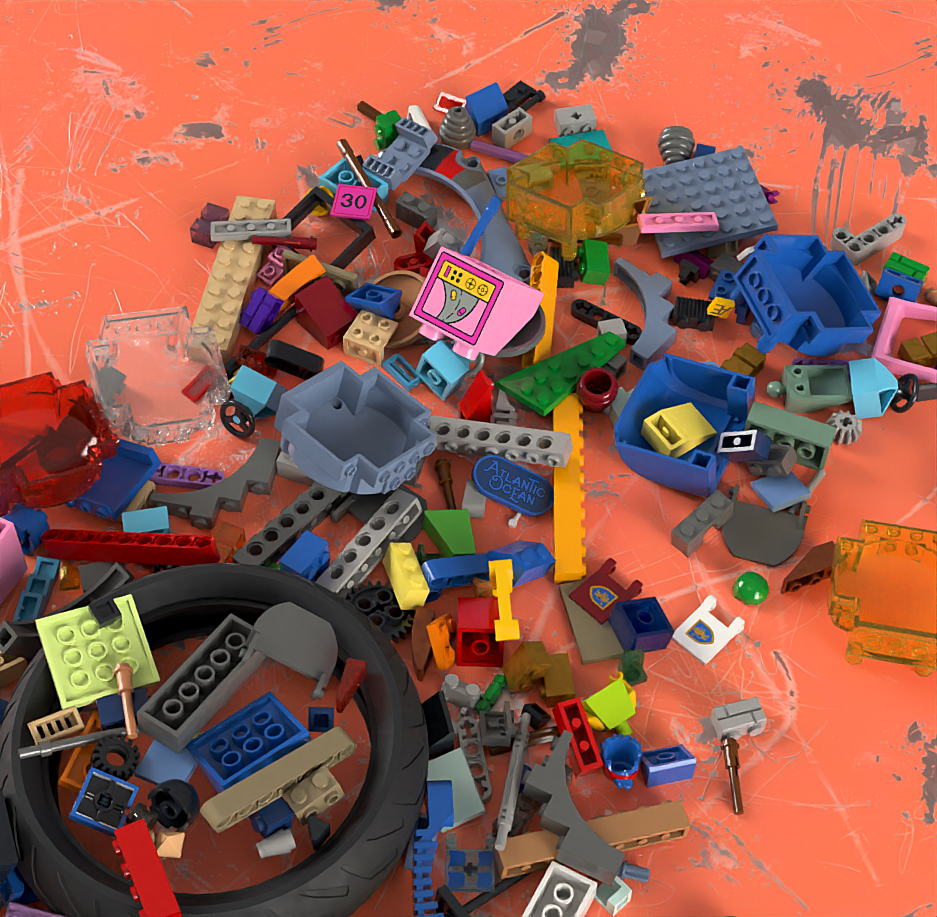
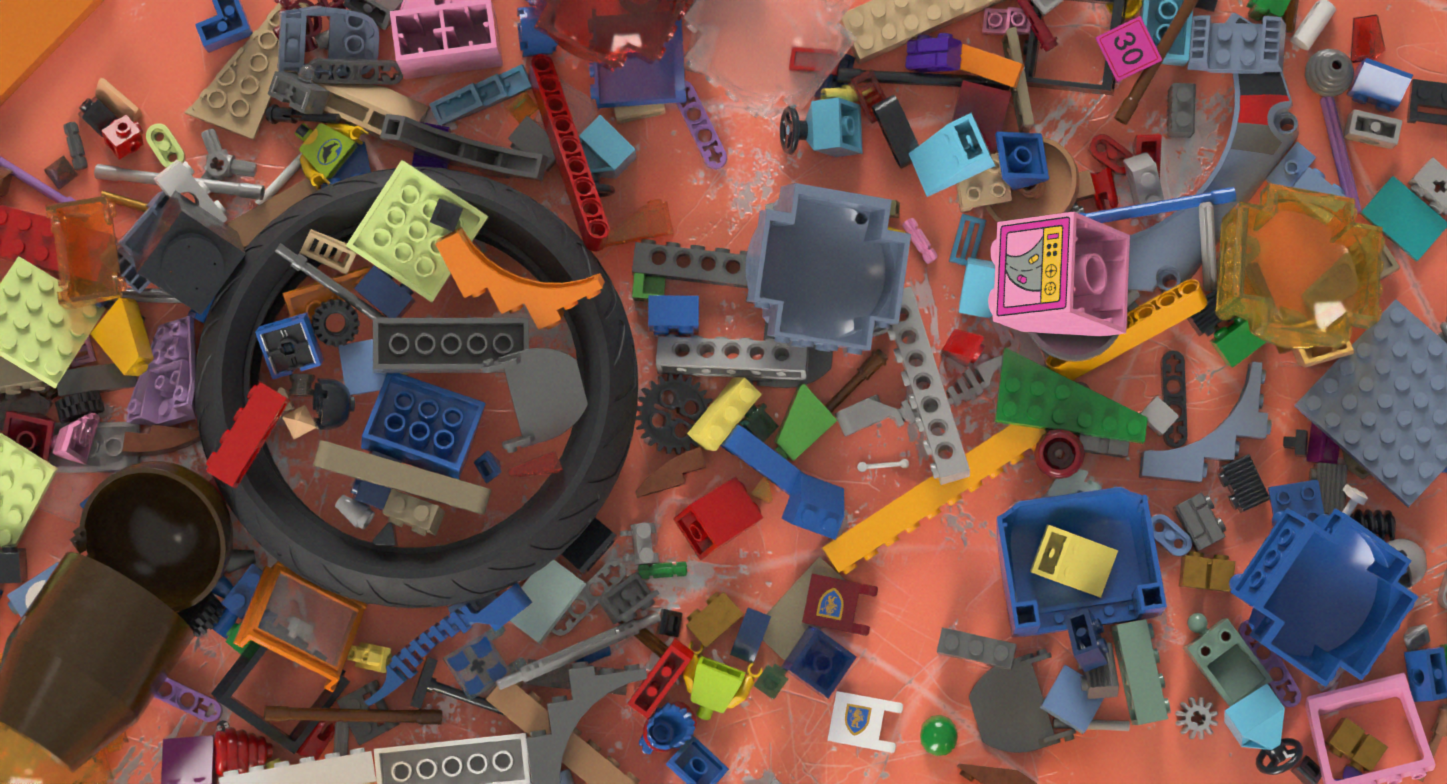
camera: 55 degrees right, 30 degrees up
nougat pin [113,663,138,739] -> none
dark grey arch [150,438,282,530] -> none
orange plate [426,613,457,671] -> none
tile [471,455,554,517] -> none
yellow piece [488,559,520,641] -> none
pearl gold piece [501,641,552,693] -> none
bright pink tile [637,212,719,233] -> none
yellow tile [707,297,735,318] -> none
none -> orange arch [435,227,605,330]
none -> dark blue slope [730,608,771,663]
none -> medium azure slope [909,113,995,197]
none -> dark grey brick [1173,492,1226,551]
none -> light grey axle [1199,202,1218,292]

